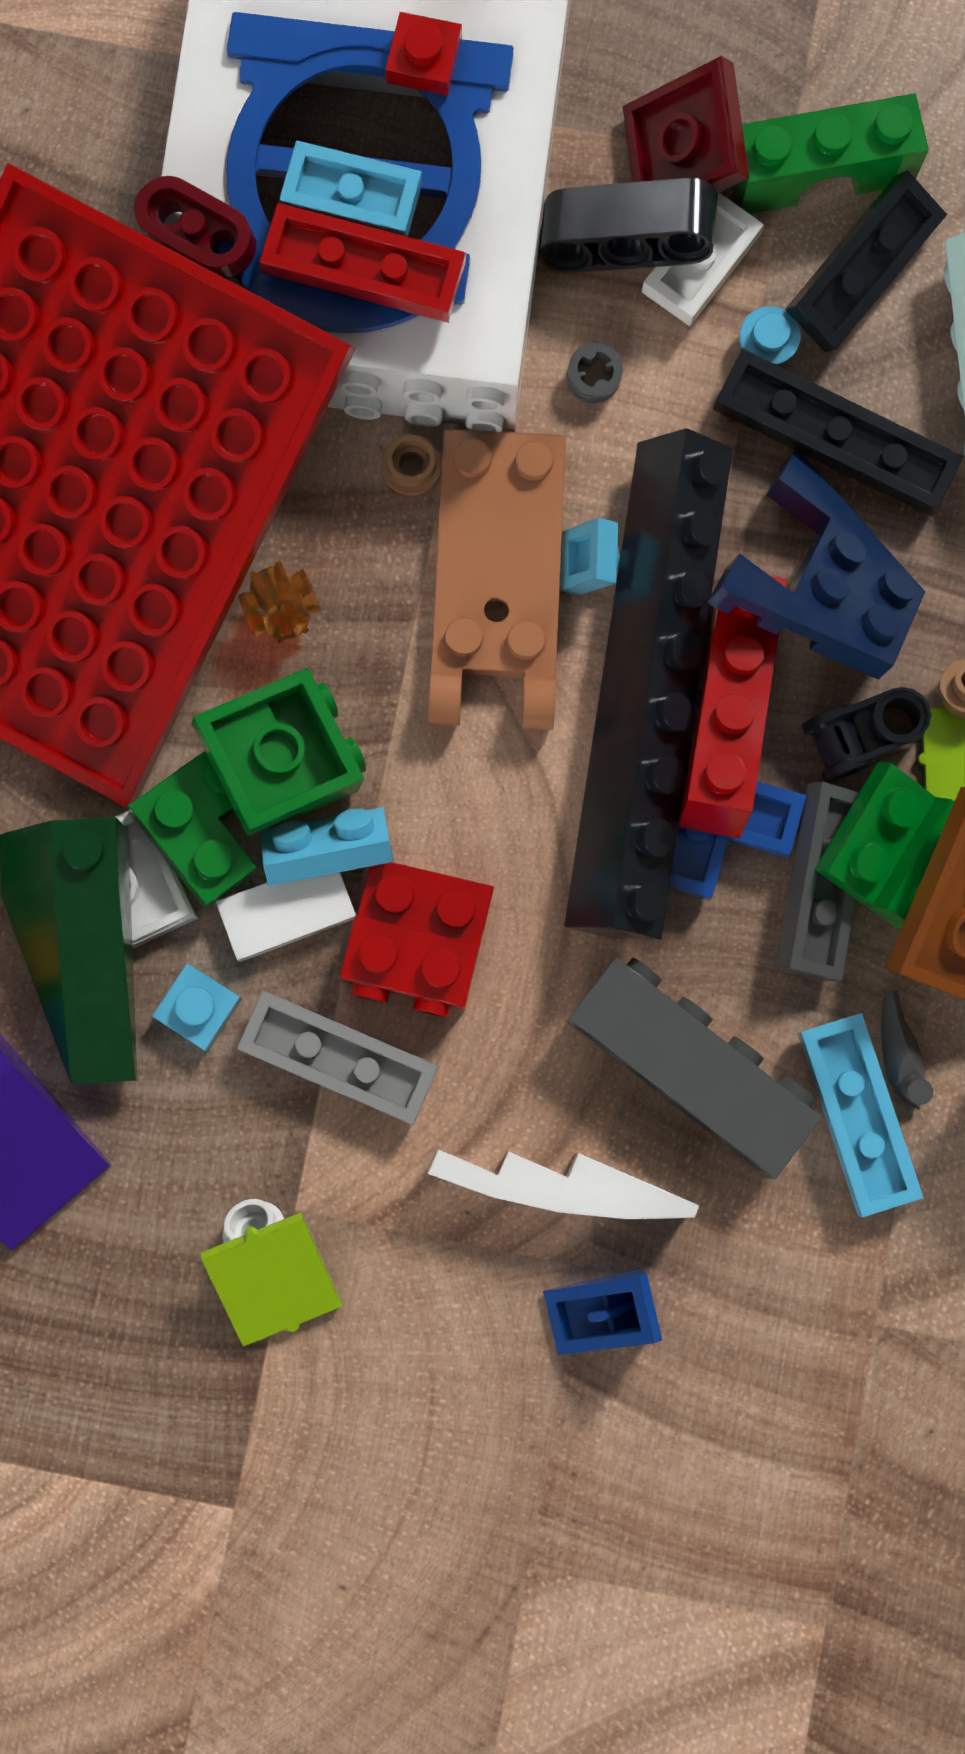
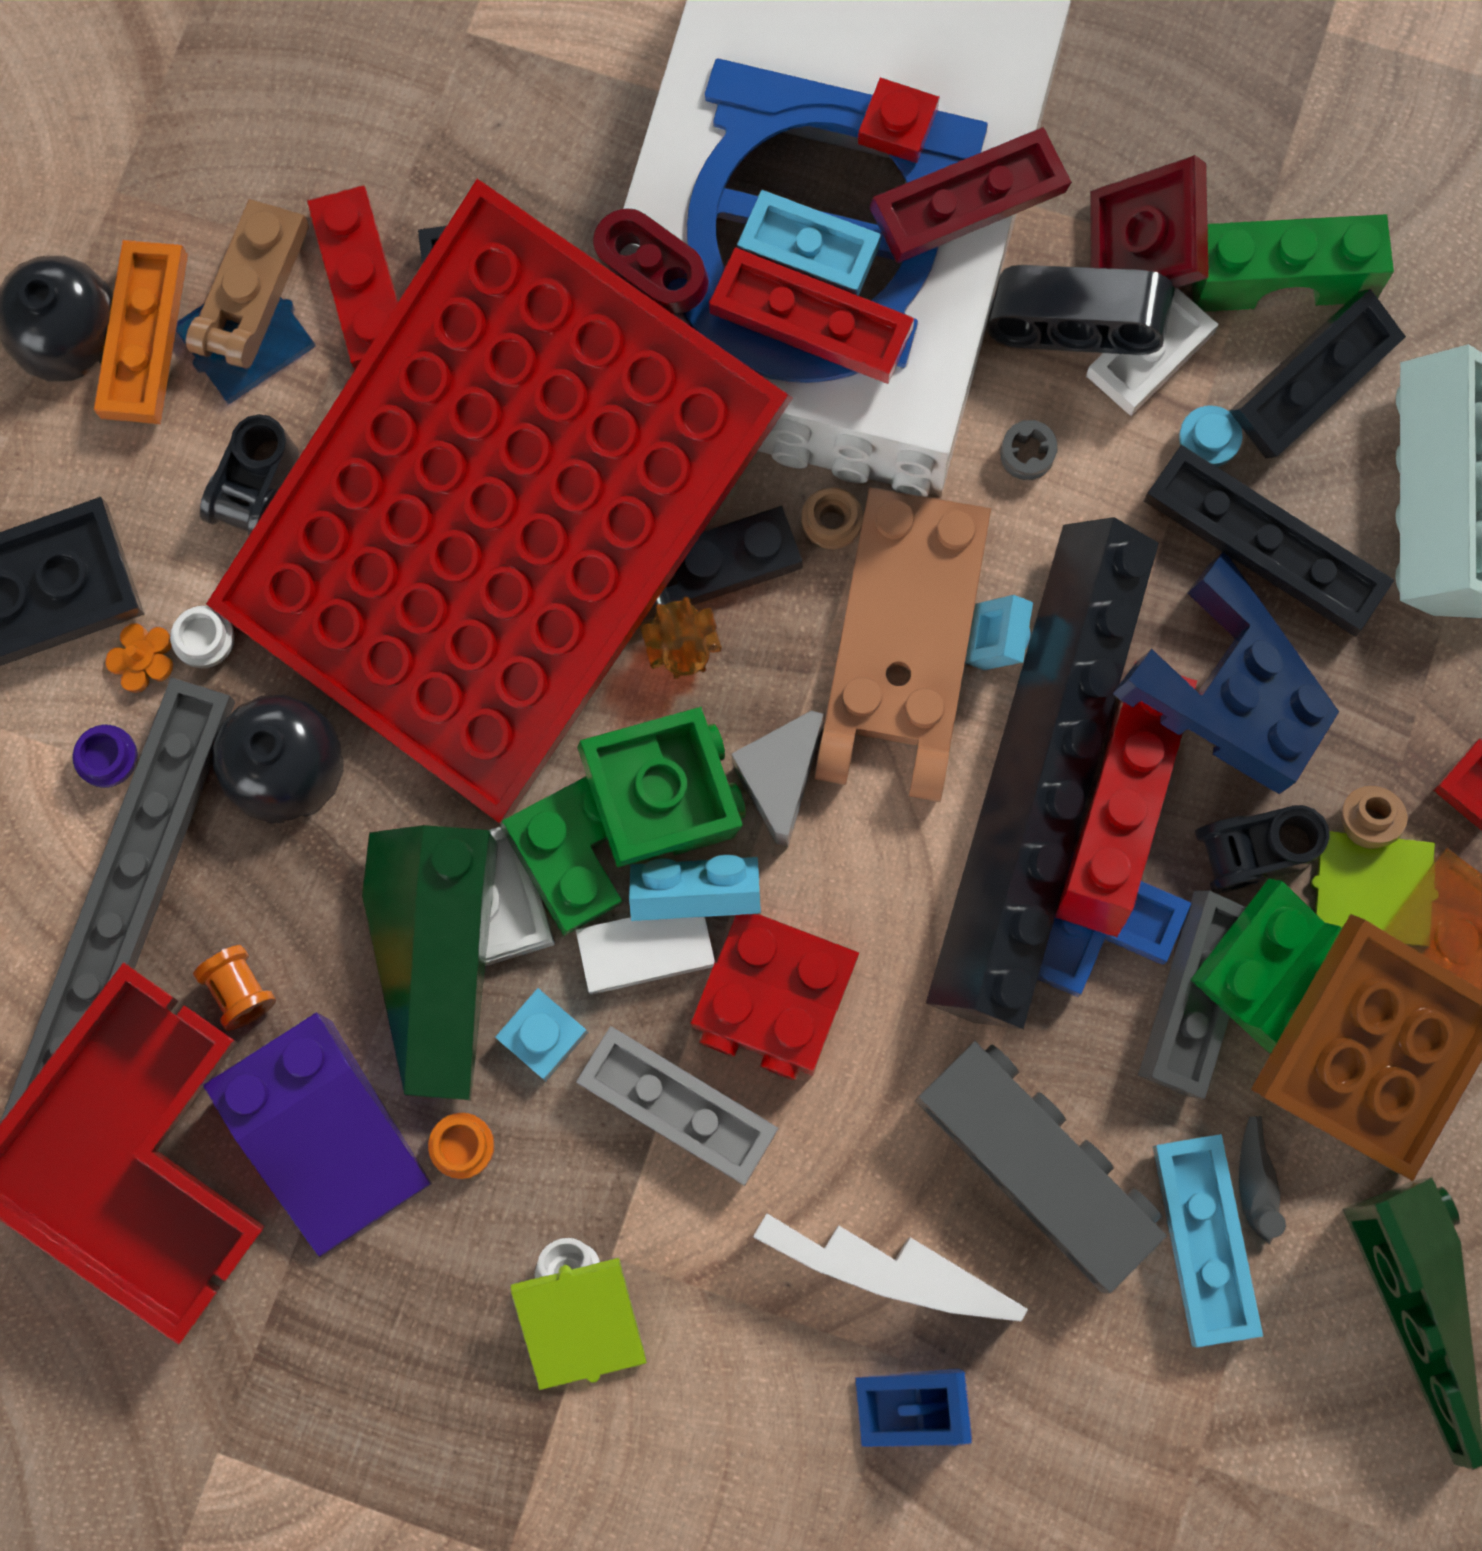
camera: 15 degrees right, 5 degrees down
none -> orange plate [428,1113,495,1179]
none -> black plate [644,505,803,620]
none -> light grey slope [731,711,823,847]
none -> dark red plate [869,127,1072,263]

